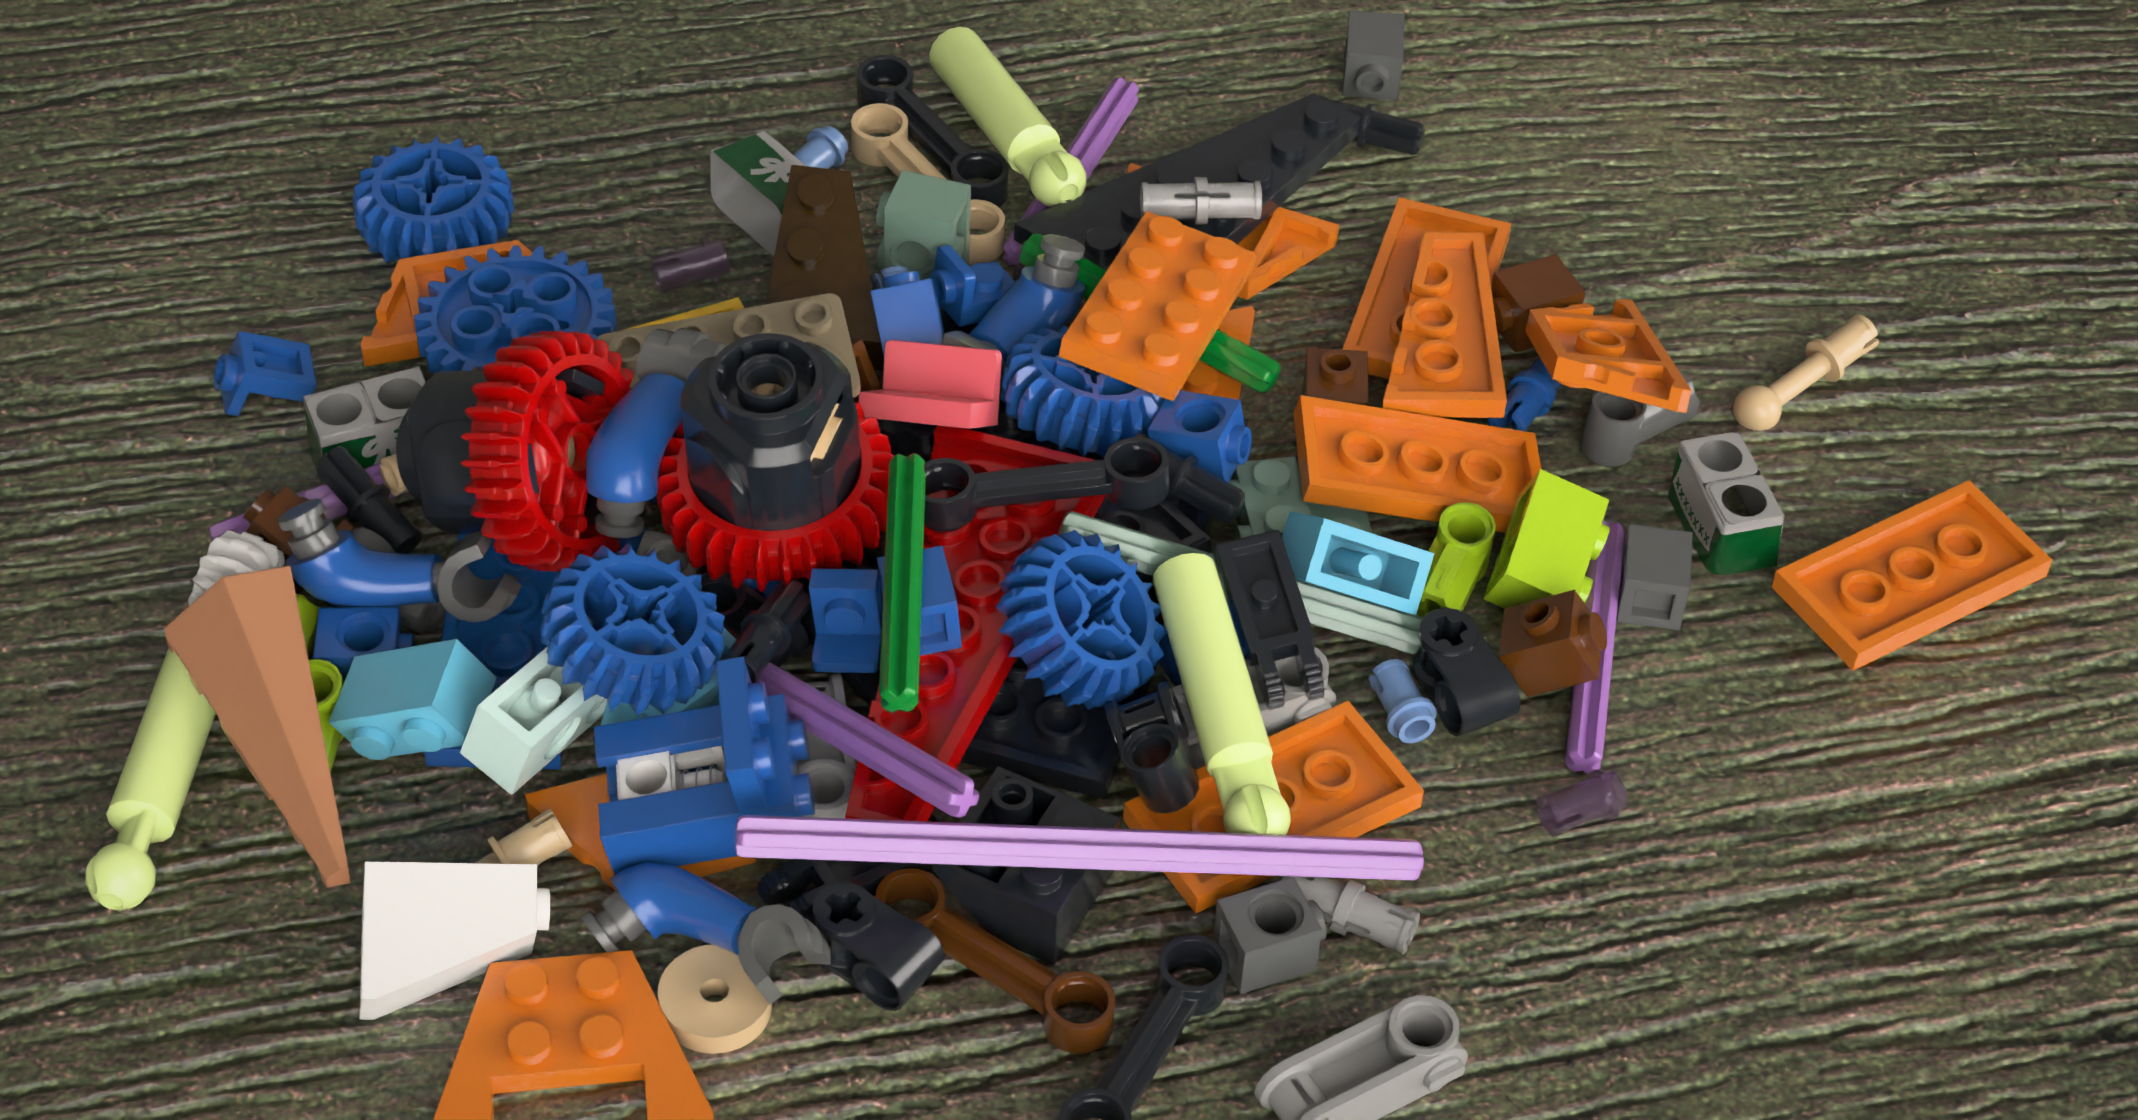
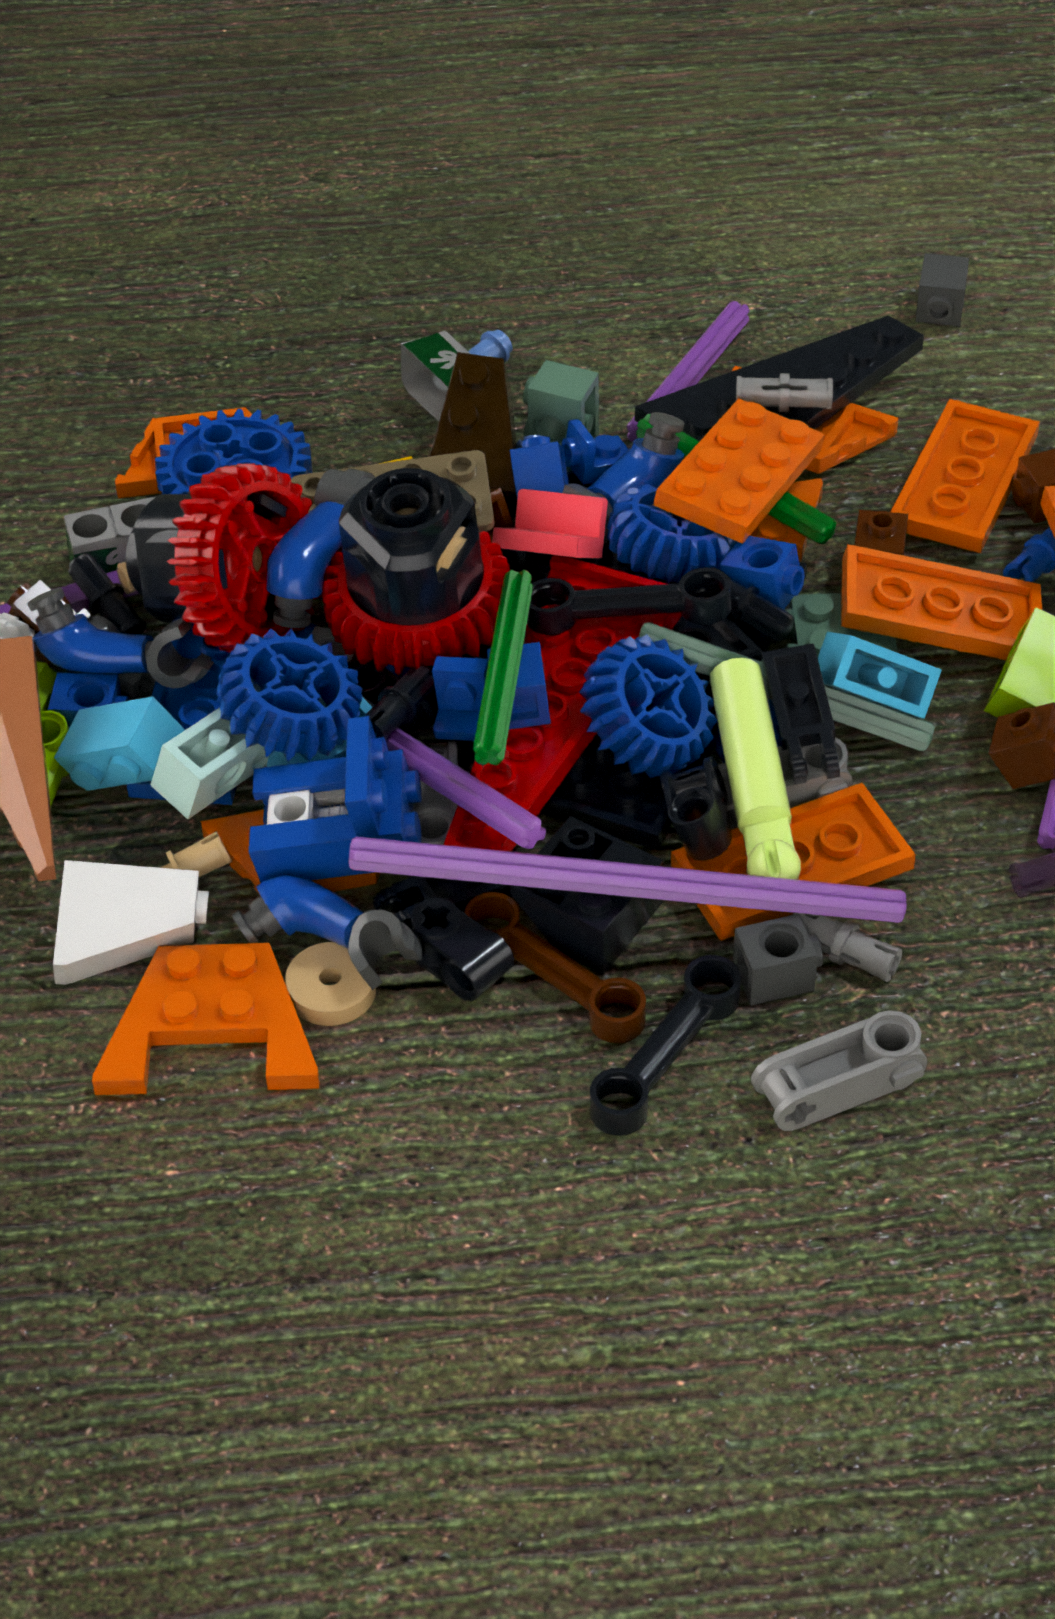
camera: 10 degrees right, 0 degrees up
blue bracket [214,331,317,416] -> none
blue gear [353,136,514,263] -> none
pin [651,237,730,294] -> none
tan piece [851,103,1005,265] -> none
black piece [857,55,1009,208] -> none
yellowish green piece [929,27,1087,207] -> none
black axle [1319,95,1424,155] -> none
medium blue pin [1368,659,1437,743] -> none
orange wing [1382,232,1507,418] -> none
black piece [1412,608,1520,737] -> none
lime piece [1415,502,1496,618] -> none

